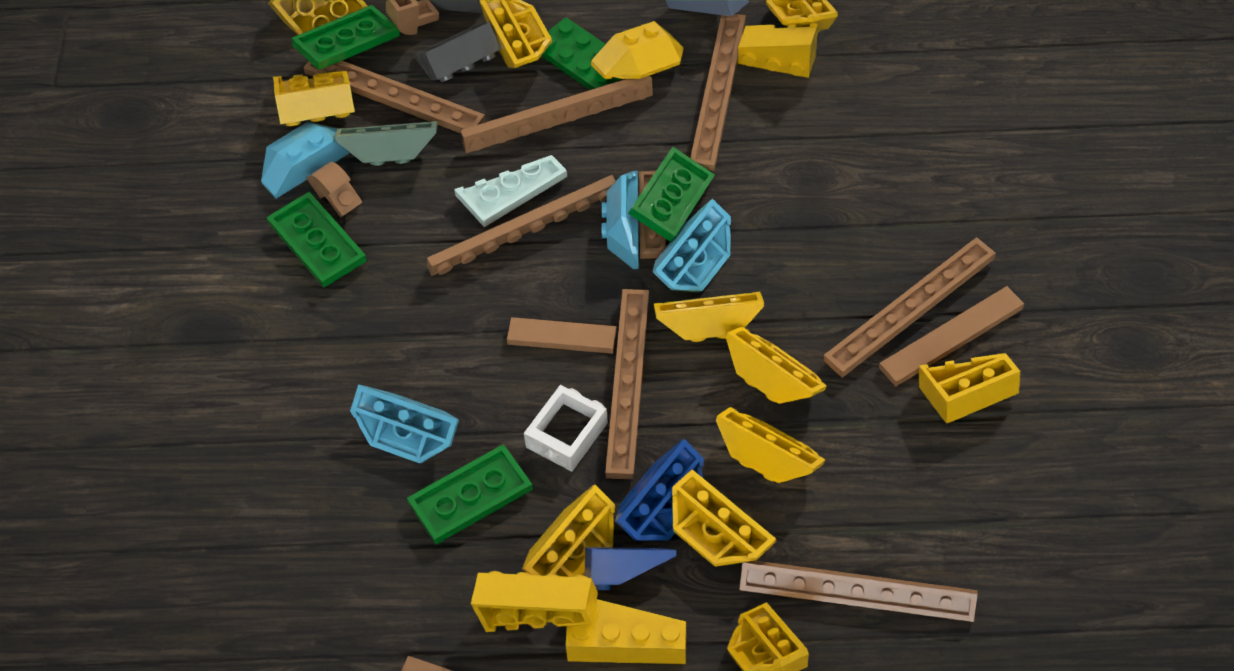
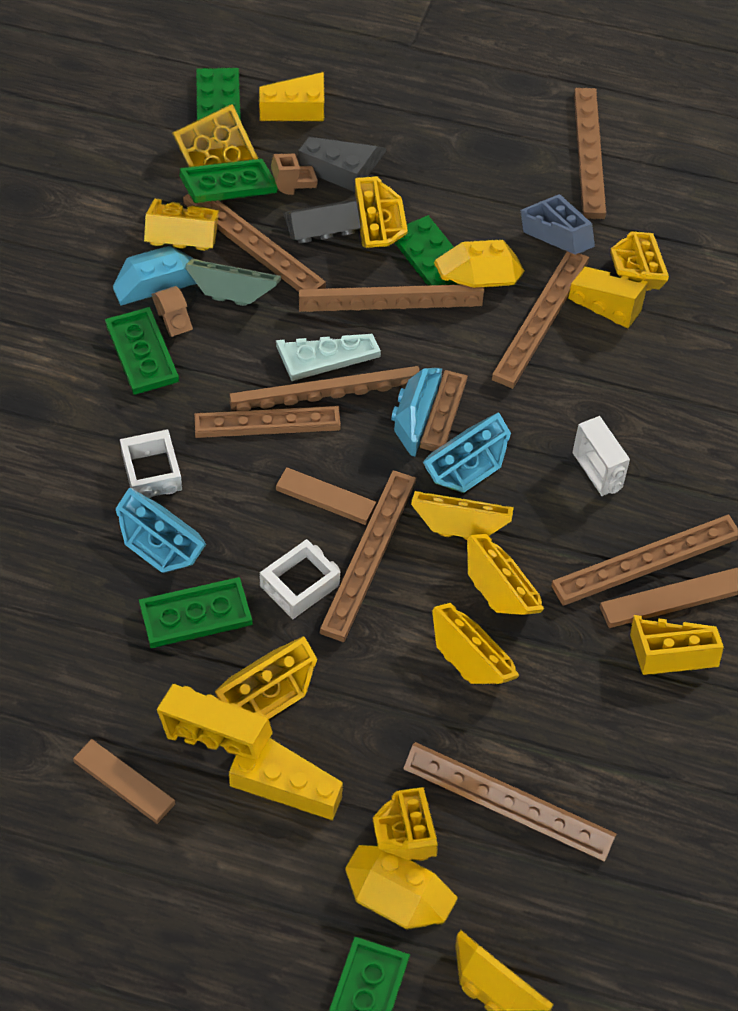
camera: 10 degrees right, 0 degrees up
blue slope [584,547,676,590] -> none
blue wedge [615,439,704,541] -> none
green plate [628,147,715,242] -> none
yellow wedge [672,470,776,567] -> none
none -> white window [120,429,182,498]
none -> medium nougat tile [194,406,340,438]
none -> white window [572,416,630,496]

